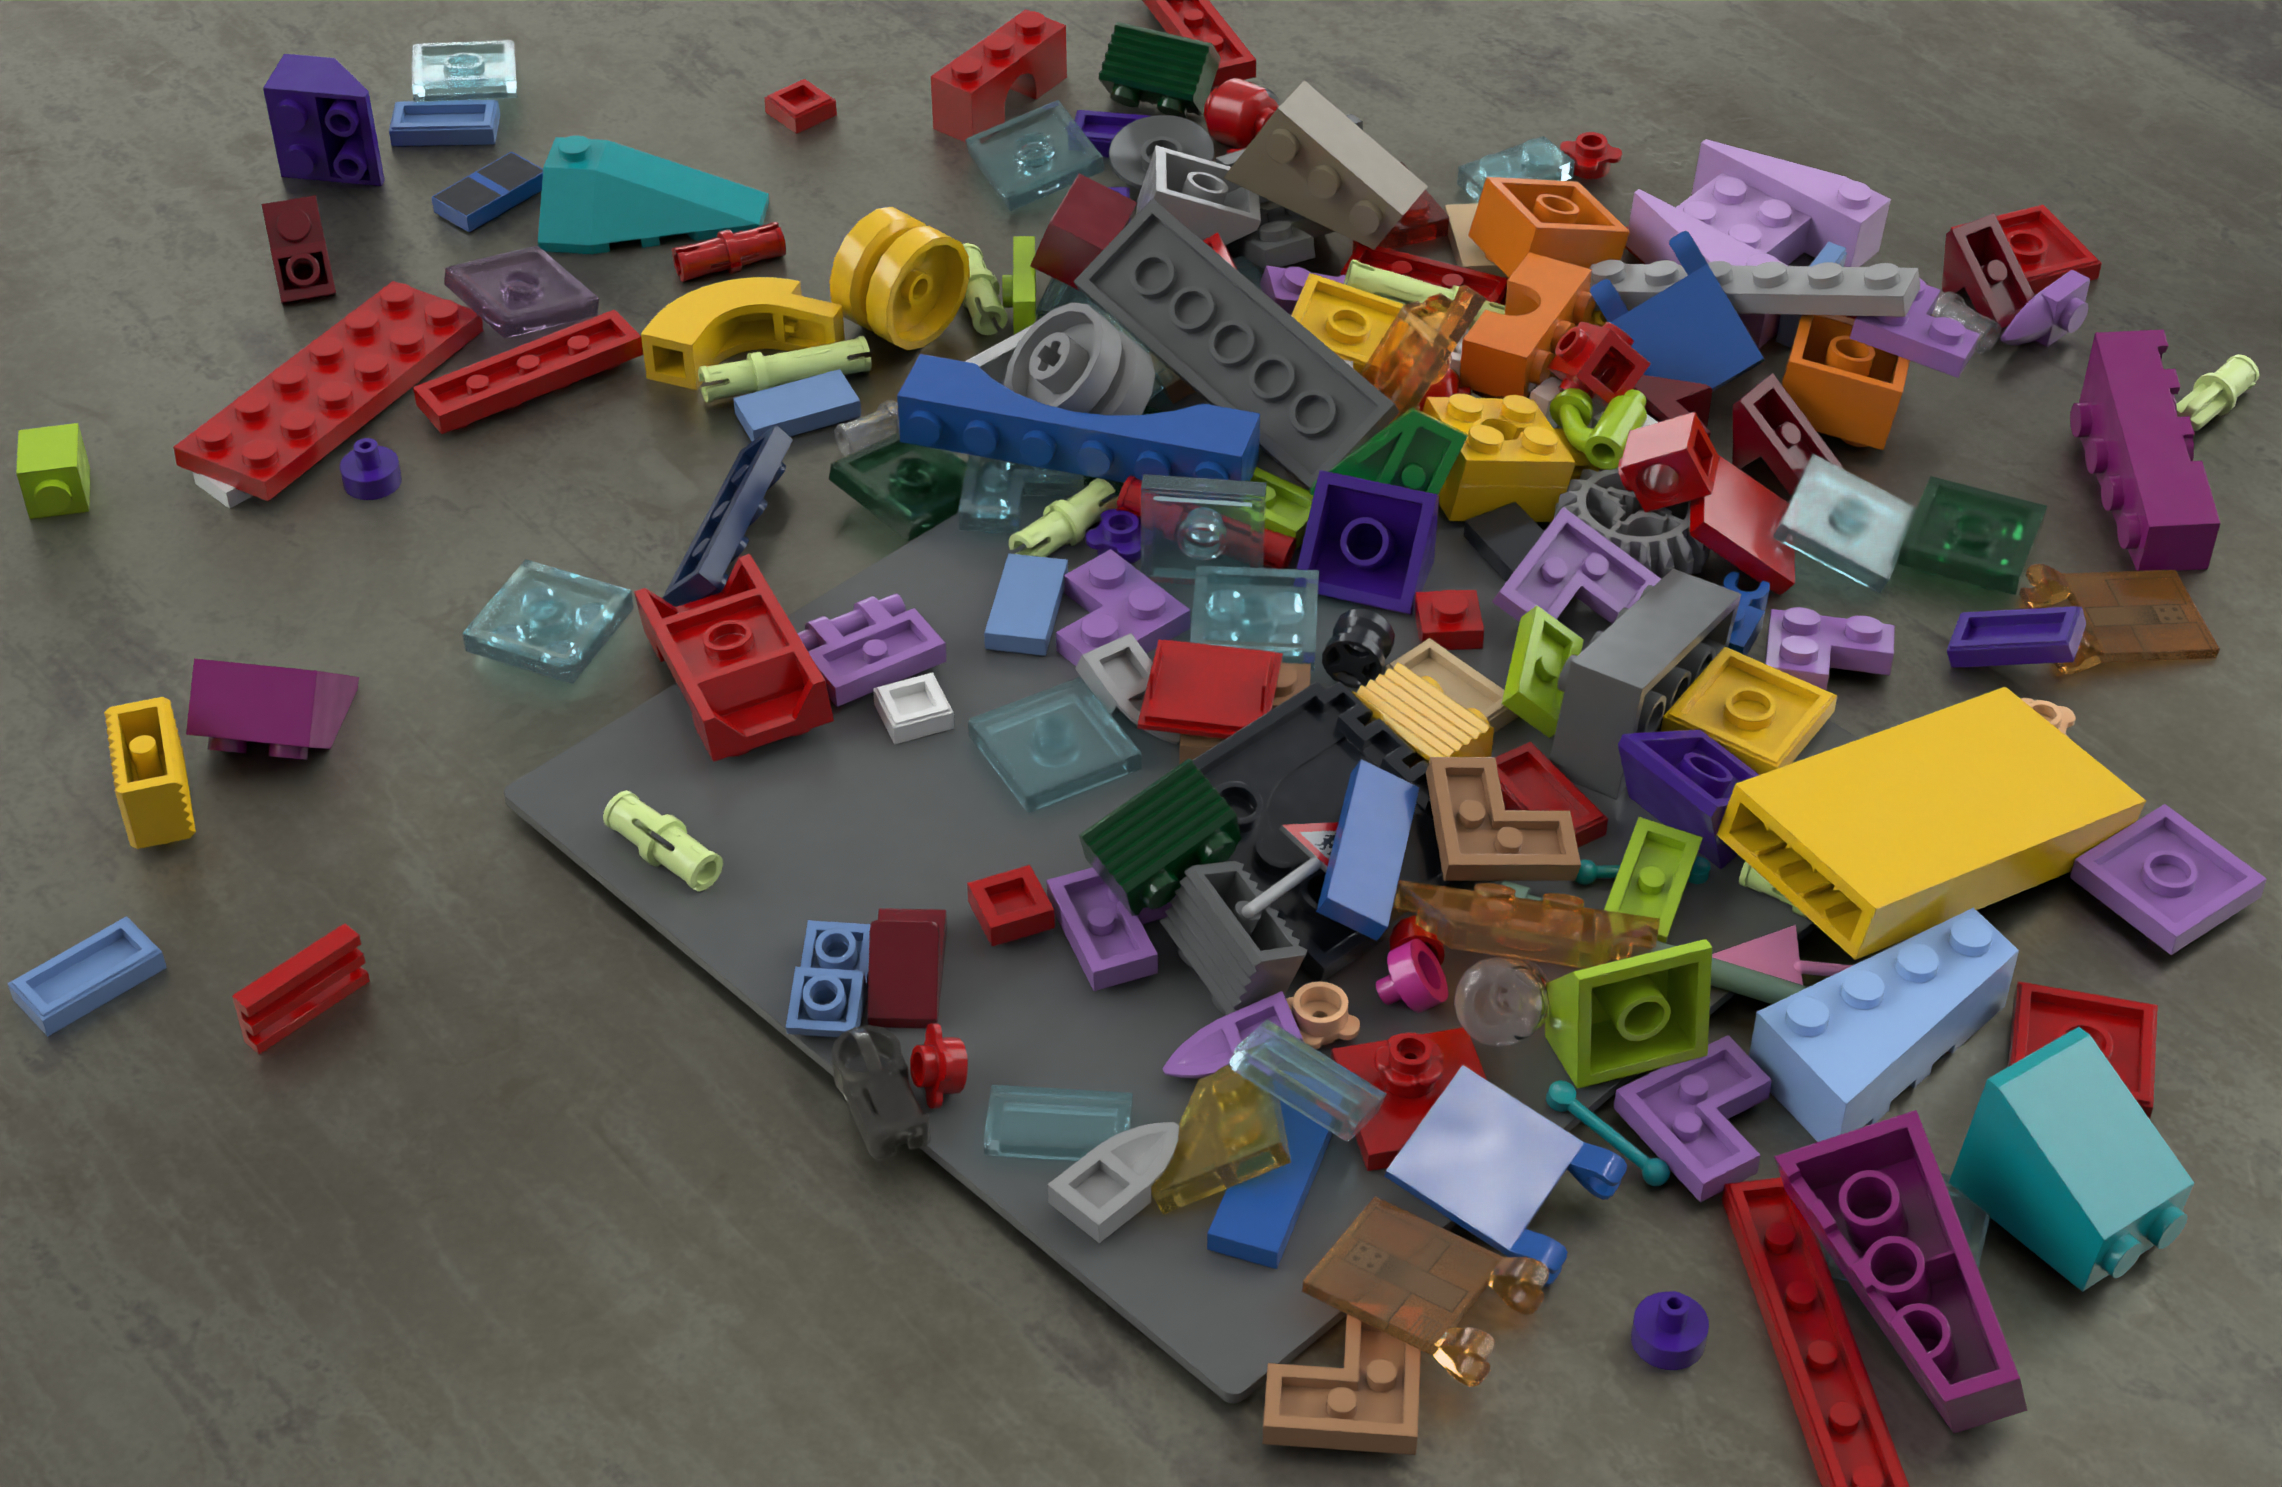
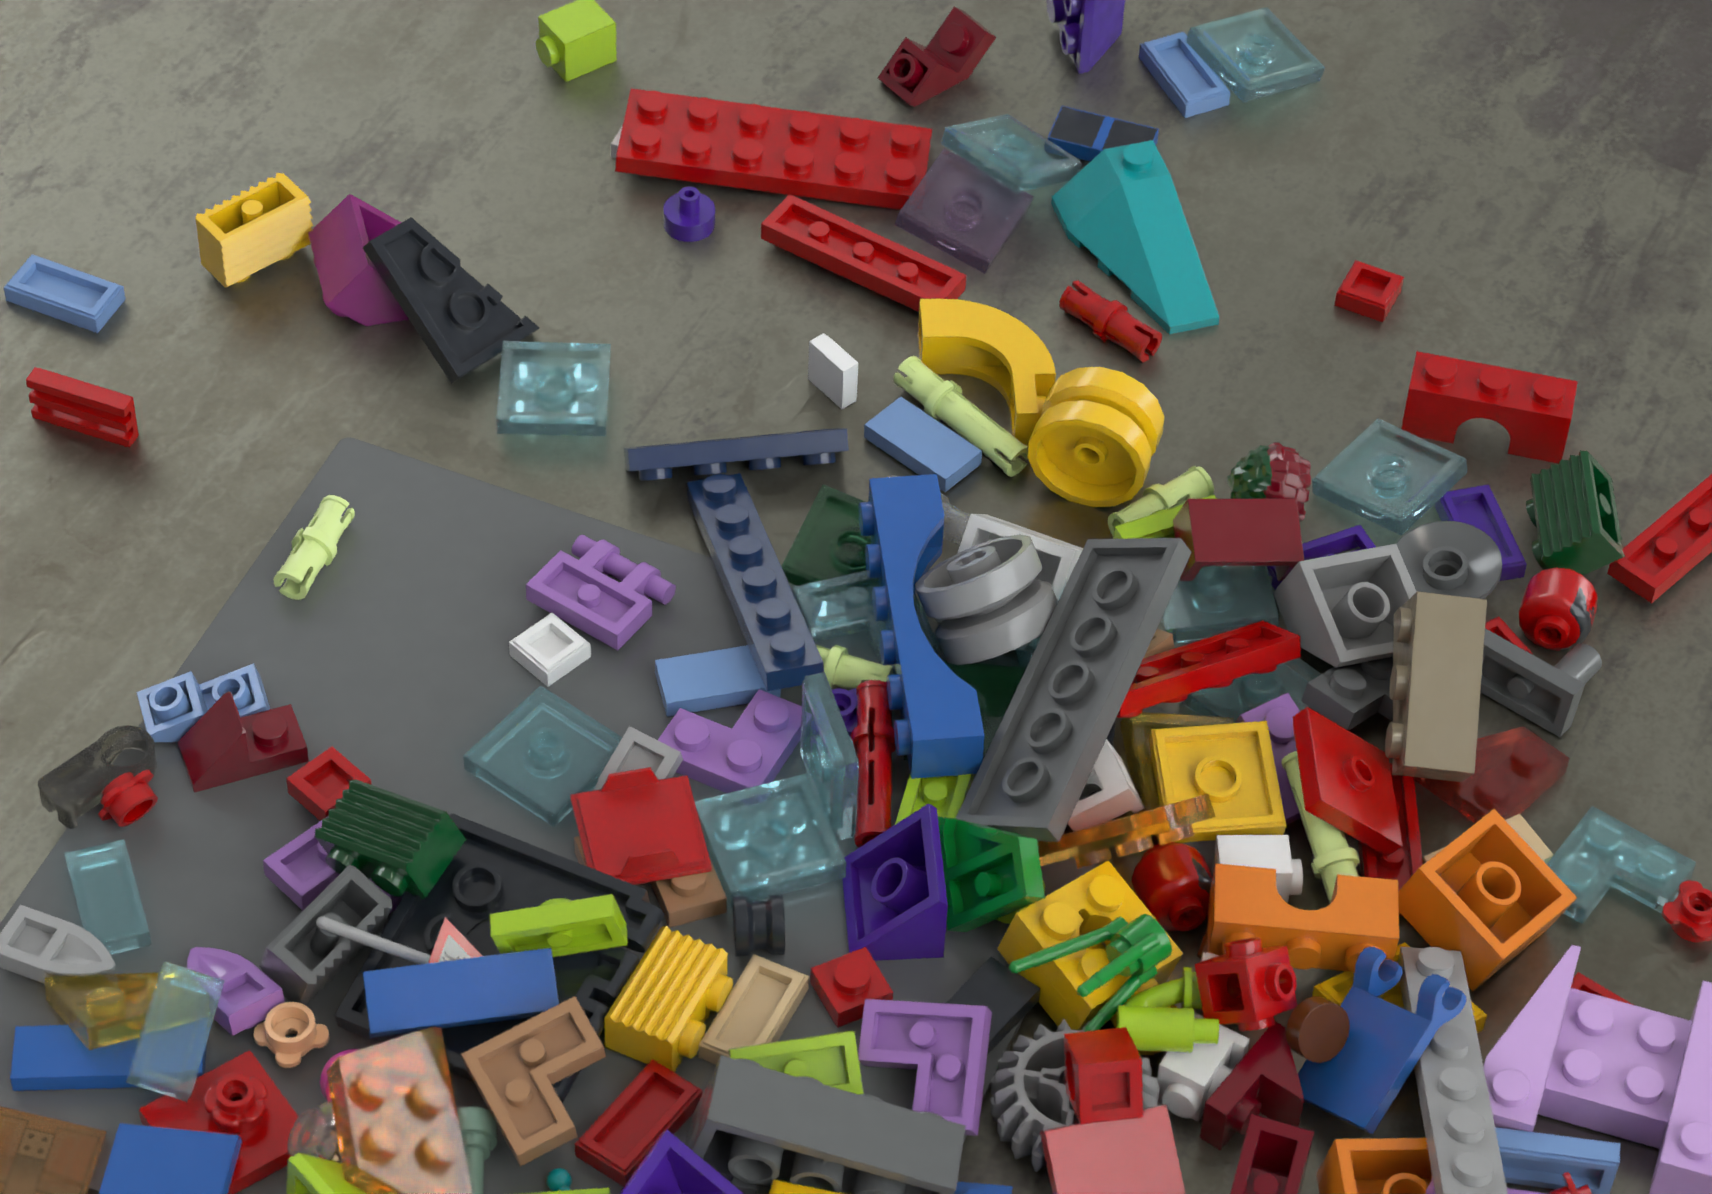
camera: 65 degrees right, 5 degrees up
red piece [634,554,834,762] -> none
none -> black wing [363,217,540,384]
none -> lime plate [490,894,628,957]
none -> dark blue plate [687,473,824,691]
none -> white tile [808,333,858,409]
none -> clear light blue plate [940,114,1082,193]
none -> green plant [1009,914,1172,1032]
none -> piece [1226,442,1311,522]
none -> reddish brown tile [1286,996,1350,1063]
none -> red plate [1292,707,1403,856]

